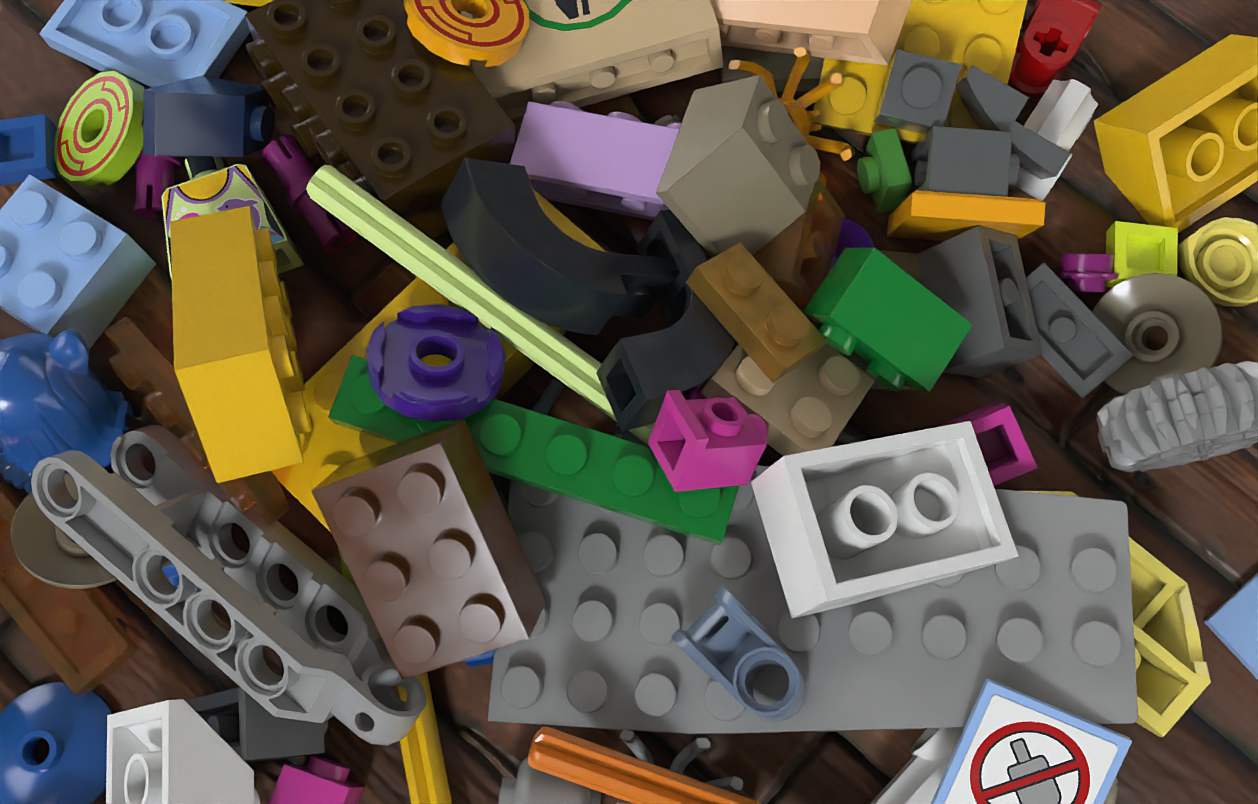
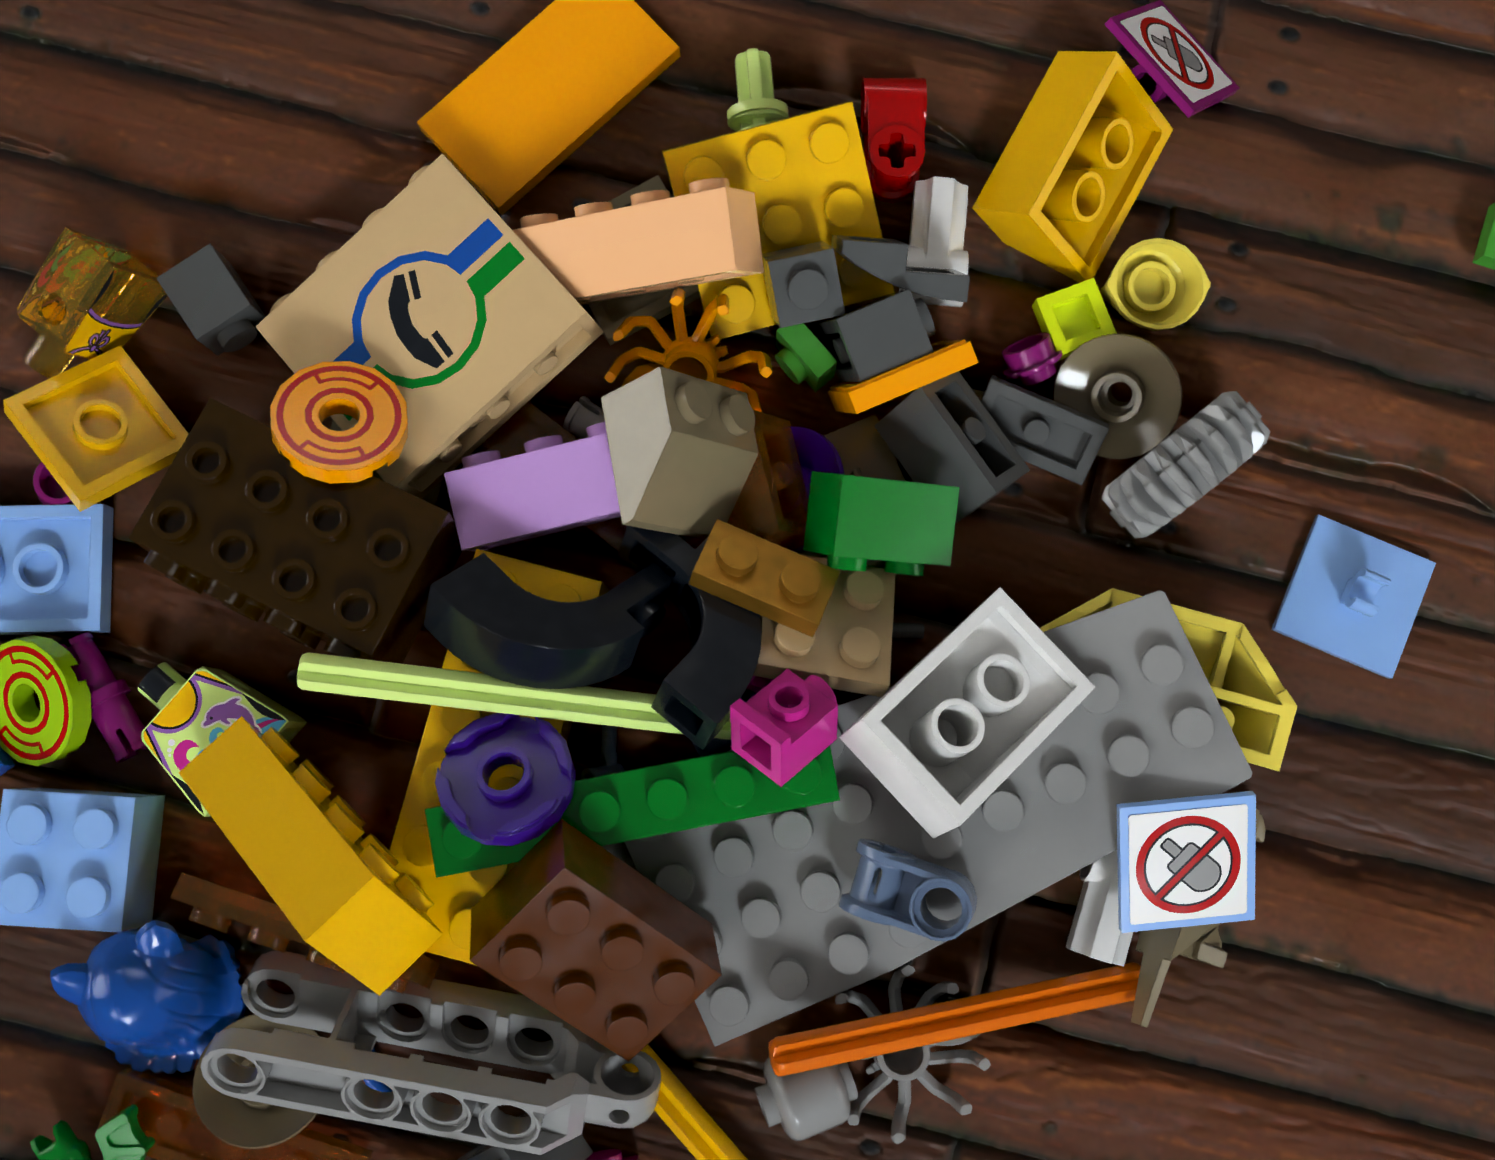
camera: 30 degrees left, 10 degrees up
dark blue slope [143,76,275,157] -> none
magenta pin [262,135,359,253] -> none
dark pink brick [938,400,1038,486] -> none

